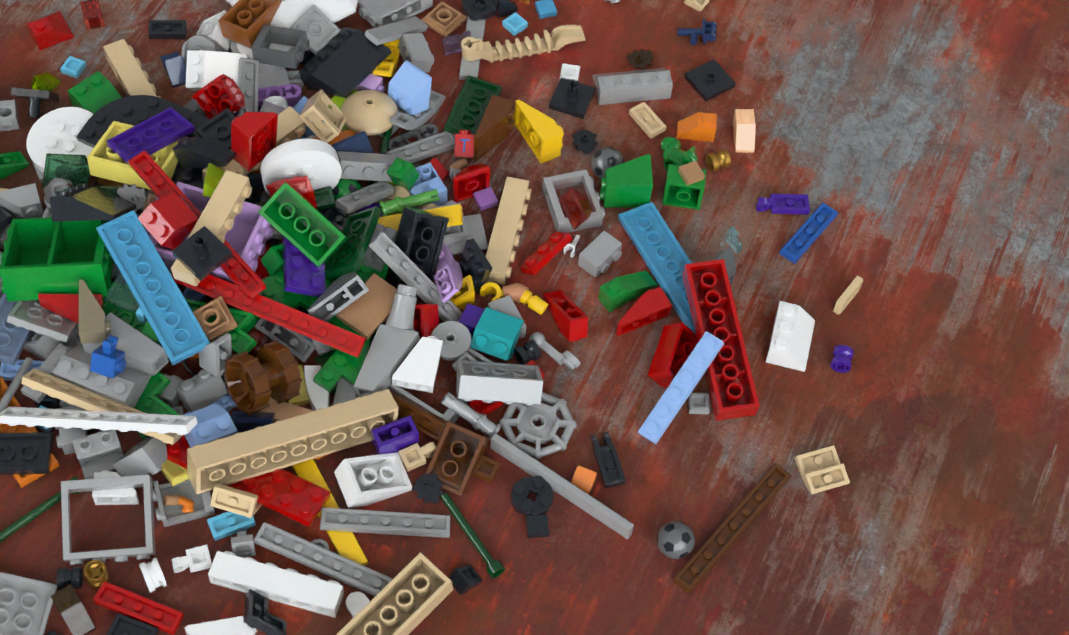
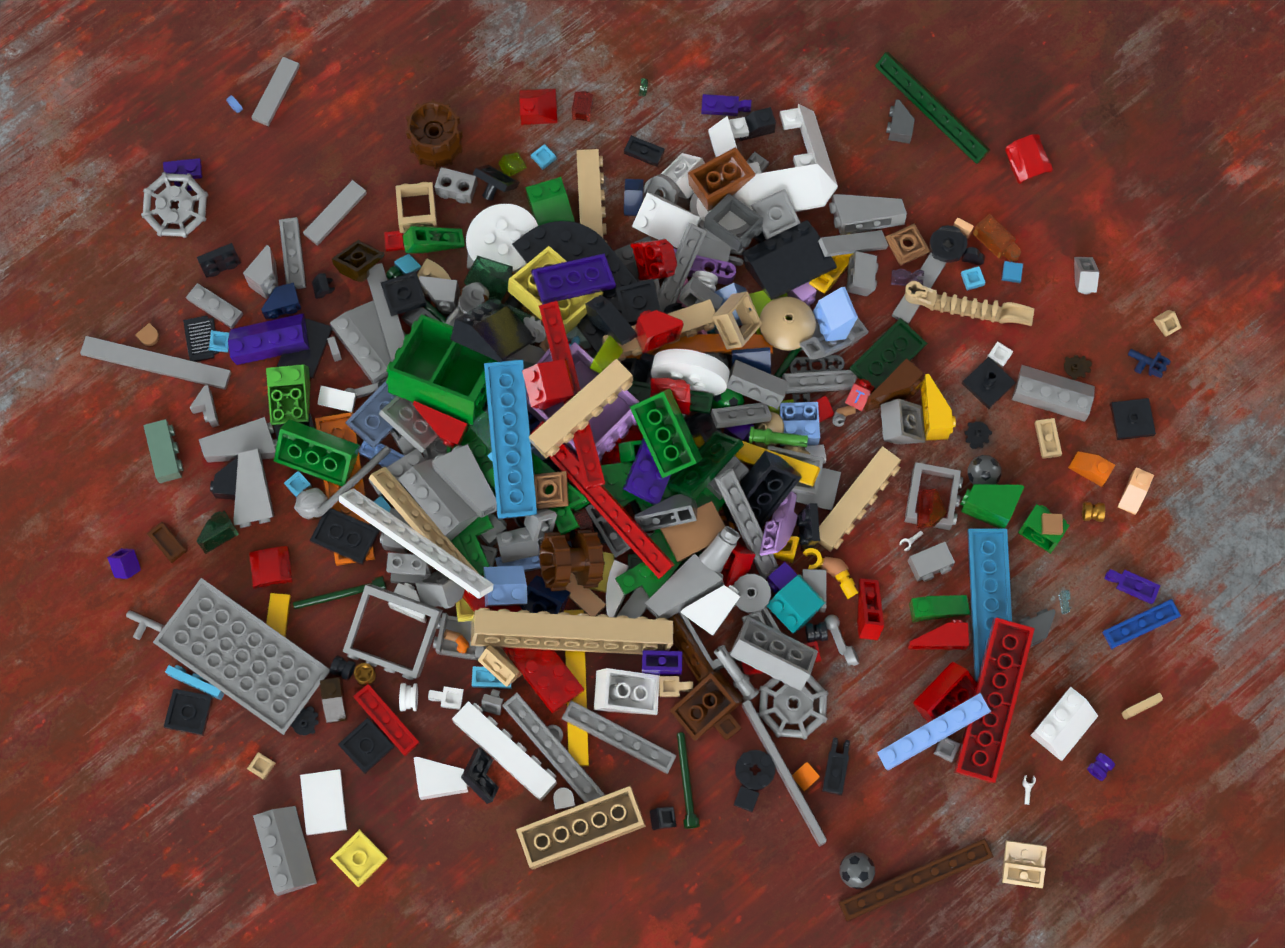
camera: 30 degrees right, 15 degrees up
dark tan slope [78,280,111,344] -> none
blue brick [90,335,126,378] -> none
black tile [172,226,233,281] -> none
green brick [386,157,420,191] -> none
black piece [412,473,443,503] -> none
red slope [453,163,490,202] -> none
medium lavender tile [473,187,498,211] -> none
red plate [519,232,572,275] -> none
green animal [660,137,697,171] -> none
none -> light grey slope [881,399,925,444]
none -> white hand [1022,775,1036,805]

